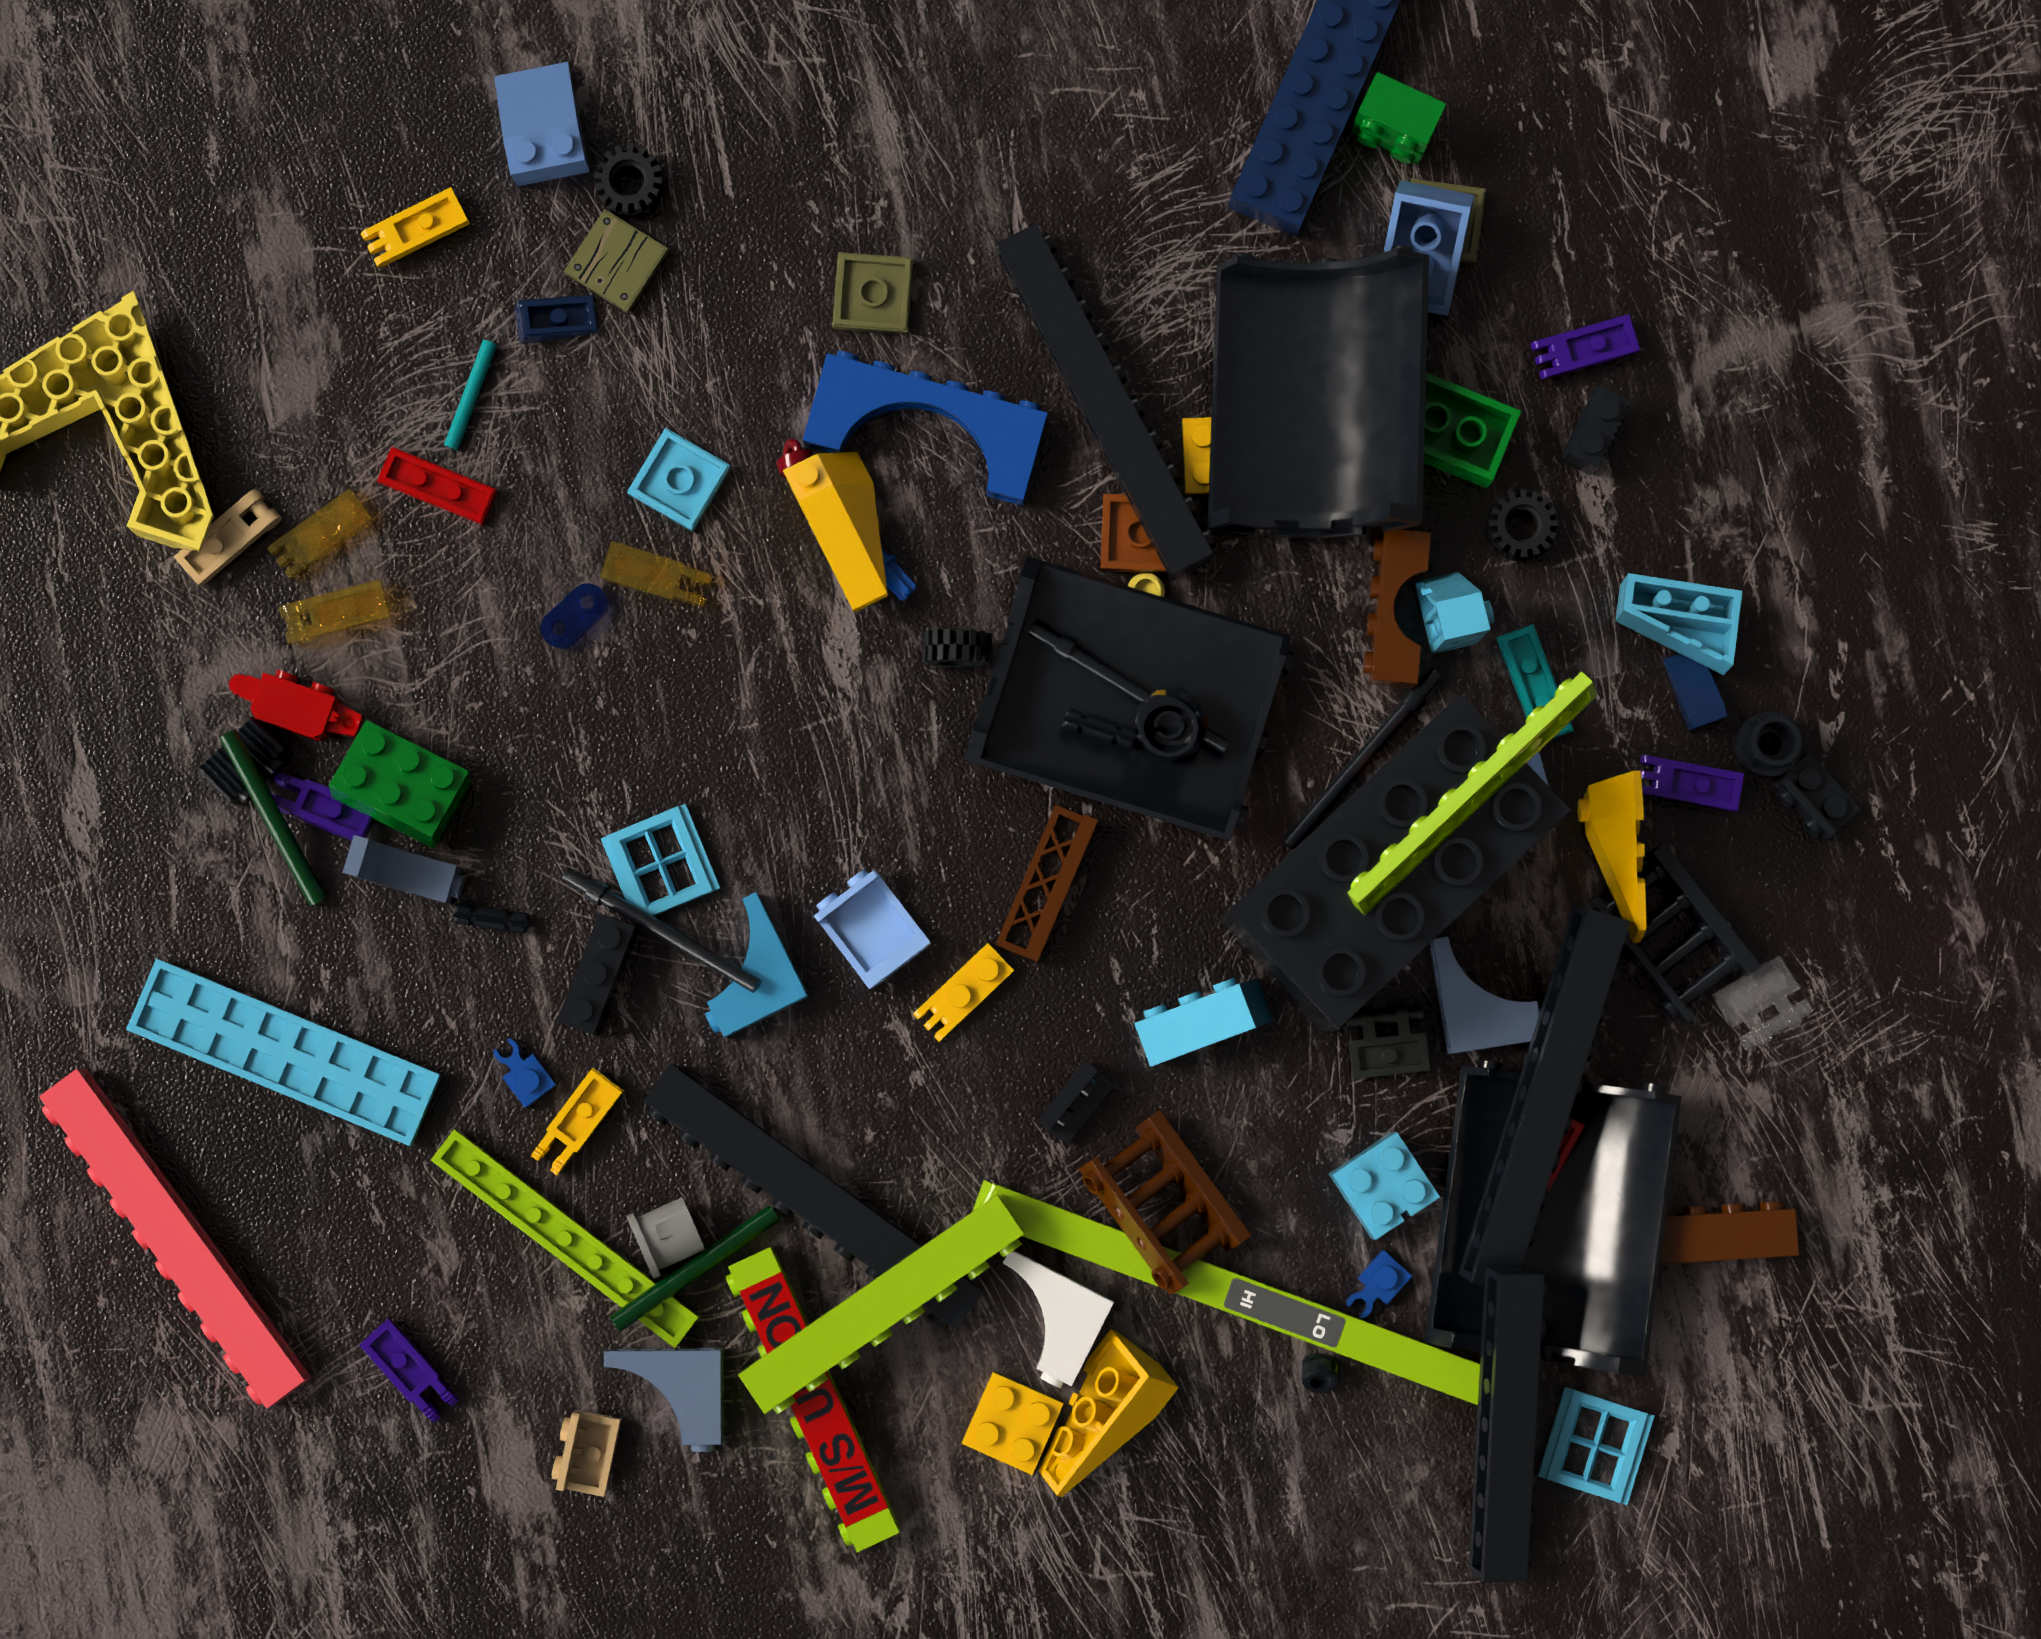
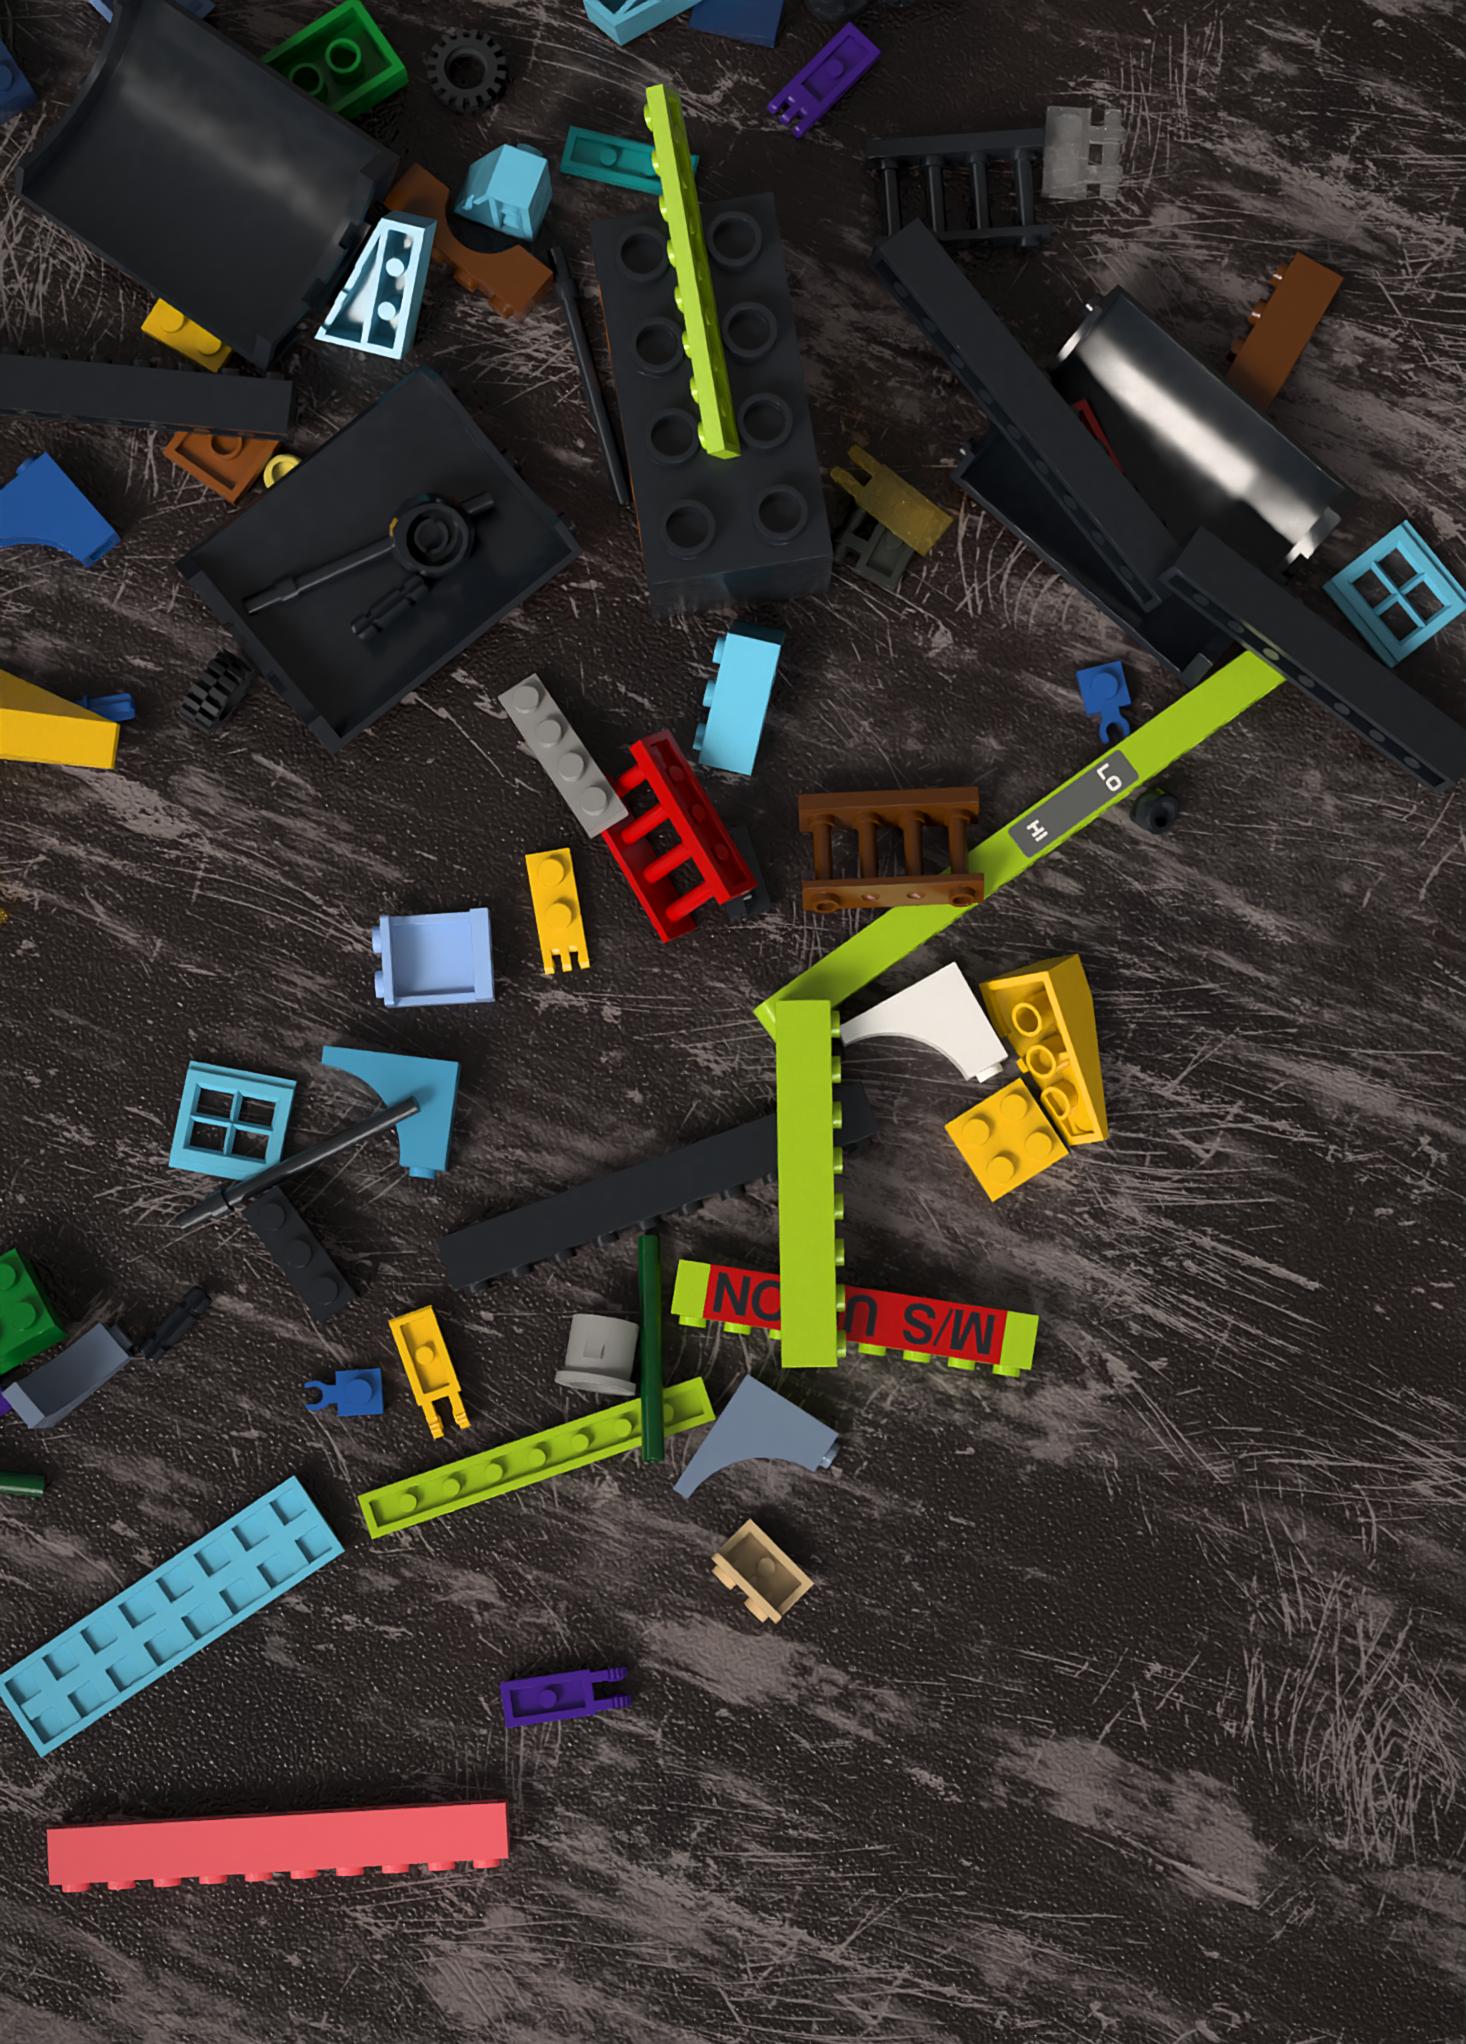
camera: 55 degrees left, 0 degrees up
reddish brown fence [995,804,1098,963] -> none
medium azure piece [1329,1132,1440,1240] -> none
sand blue arch [1429,937,1541,1054] -> none
yellow wedge [1578,771,1646,943] -> none
none -> medium azure wedge [315,210,437,360]
none -> light grey plate [498,673,629,839]
none -> red fence [601,729,758,943]
none -> clear yellow hinge [830,444,953,557]

